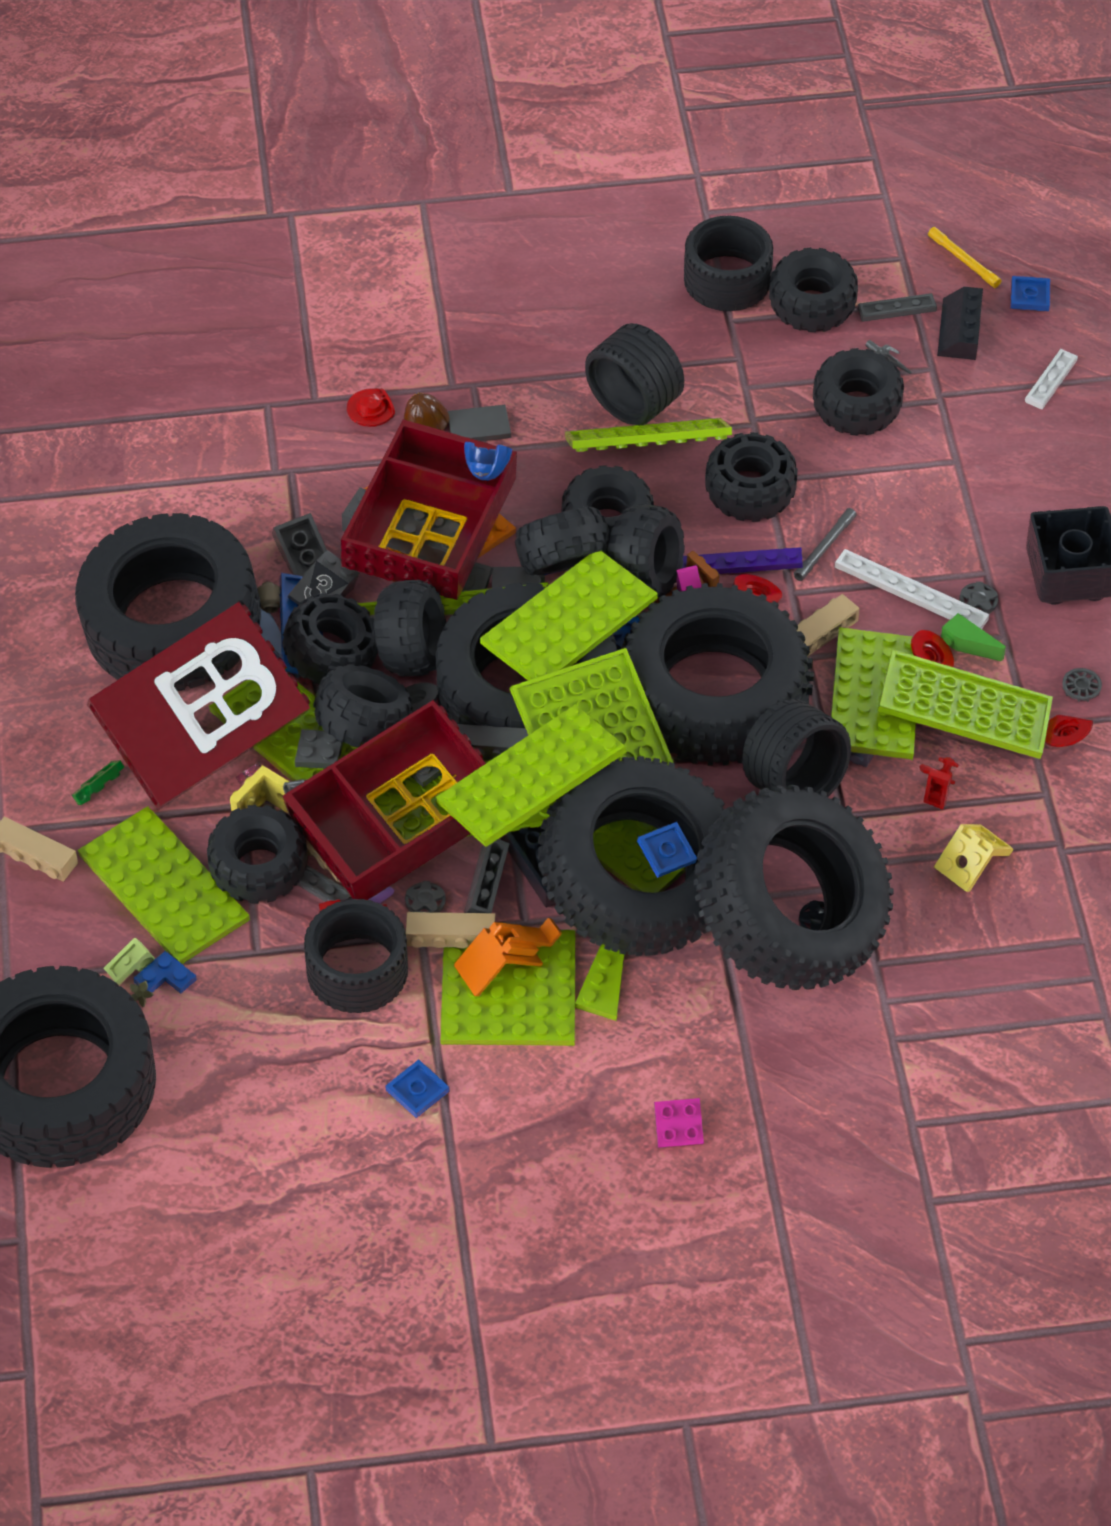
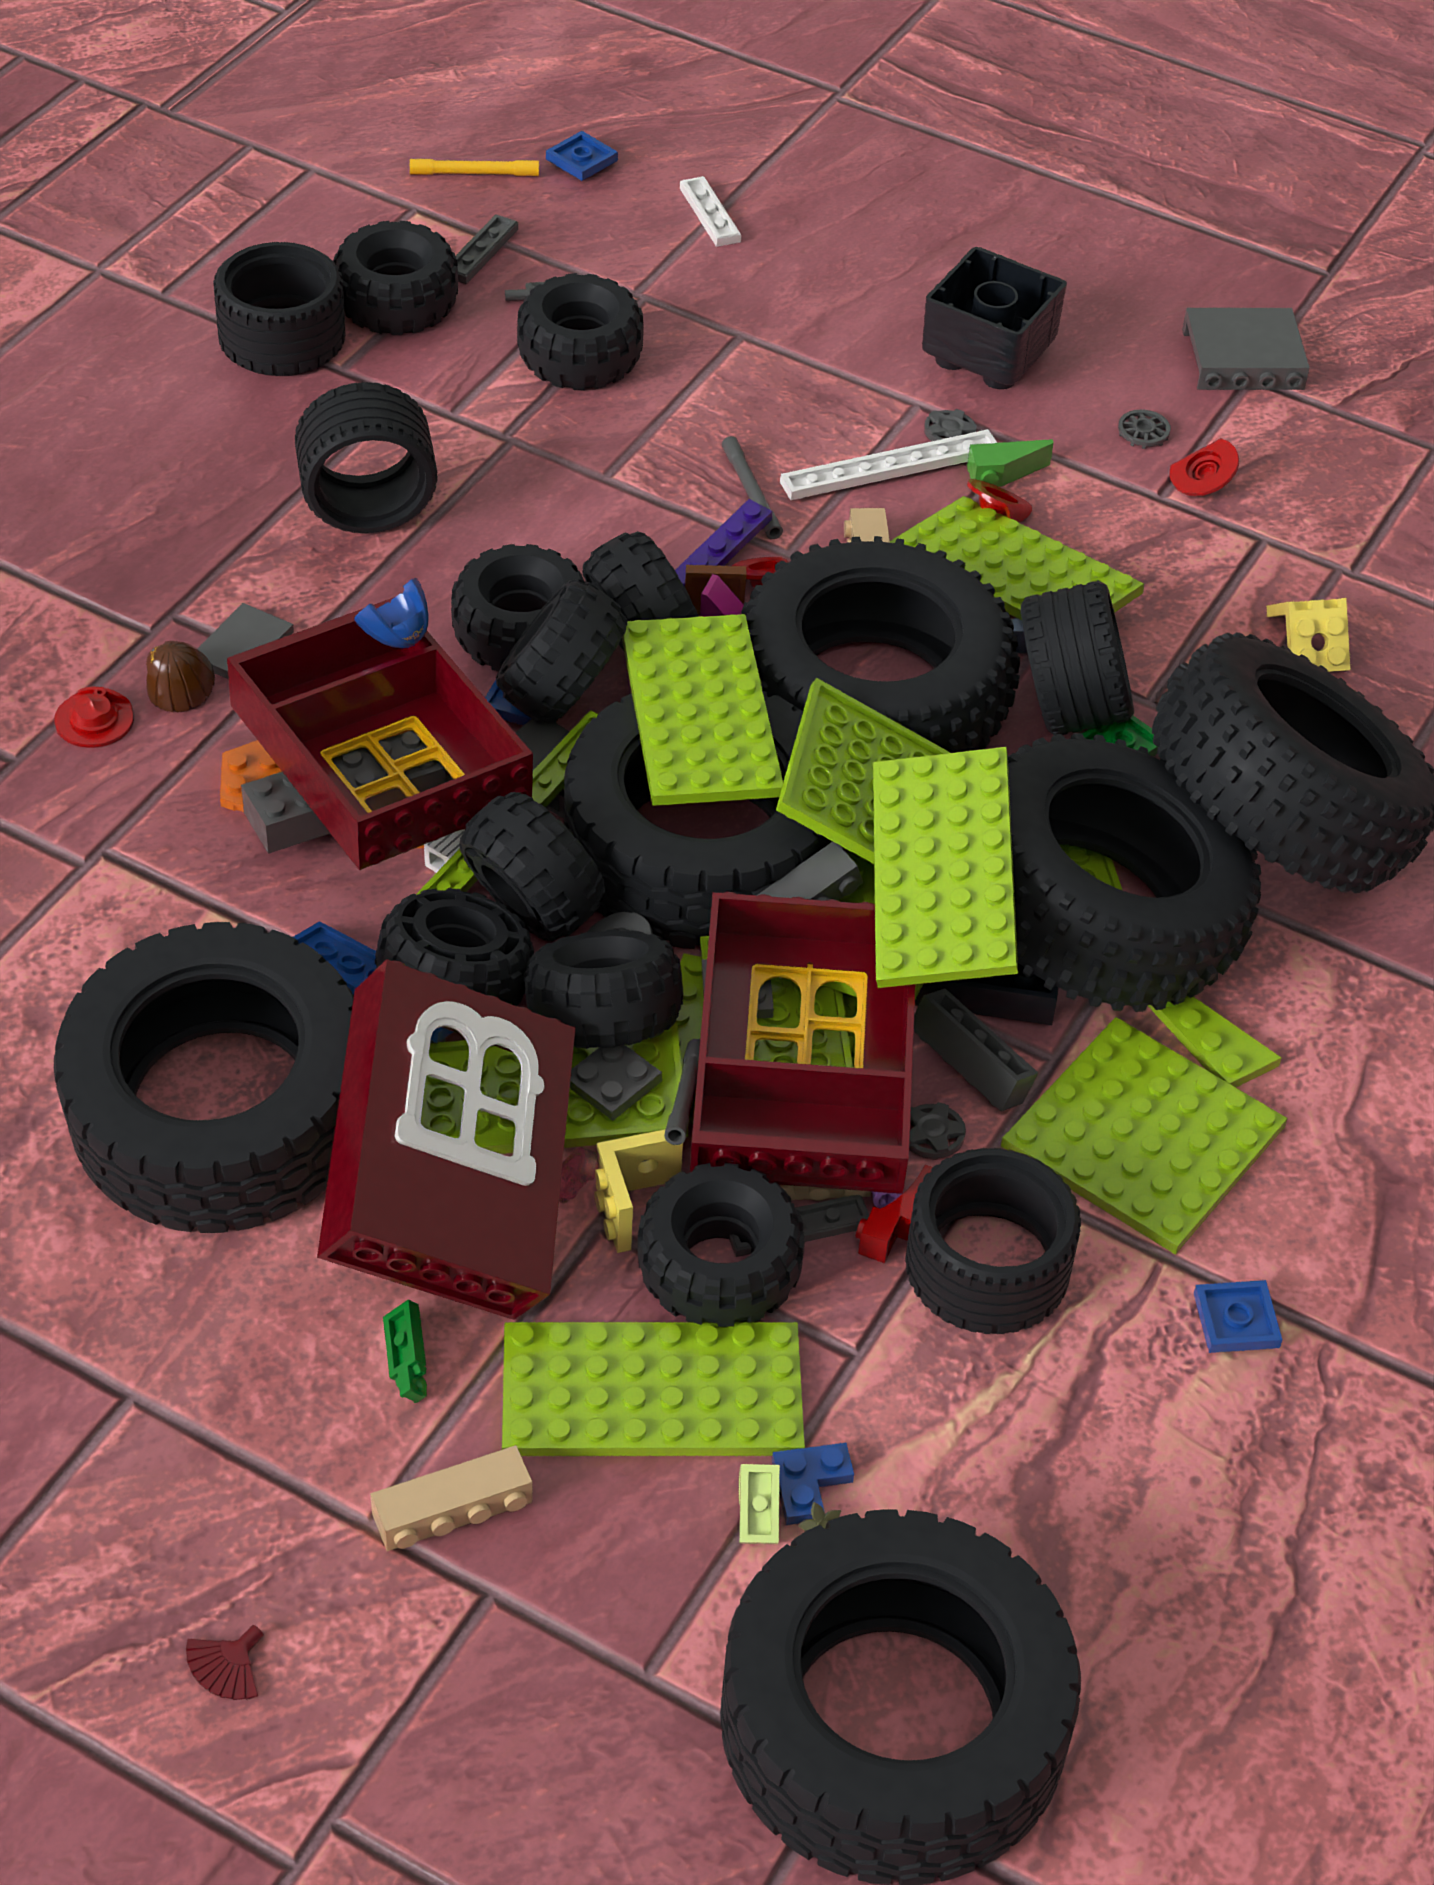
camera: 55 degrees left, 5 degrees down
dark grey slope [272,513,327,576] -> none
dark grey slope [288,550,360,605] -> none
tan brick [406,912,495,948] -> none
orange piece [454,918,562,996] -> none
lime plate [565,418,732,452] -> none
blue plate [637,822,697,878] -> none
black tyre [705,432,798,522] -> none
lime plate [878,650,1053,759] -> none
red piece [919,757,959,810] -> none
black slope [937,287,983,360] -> none

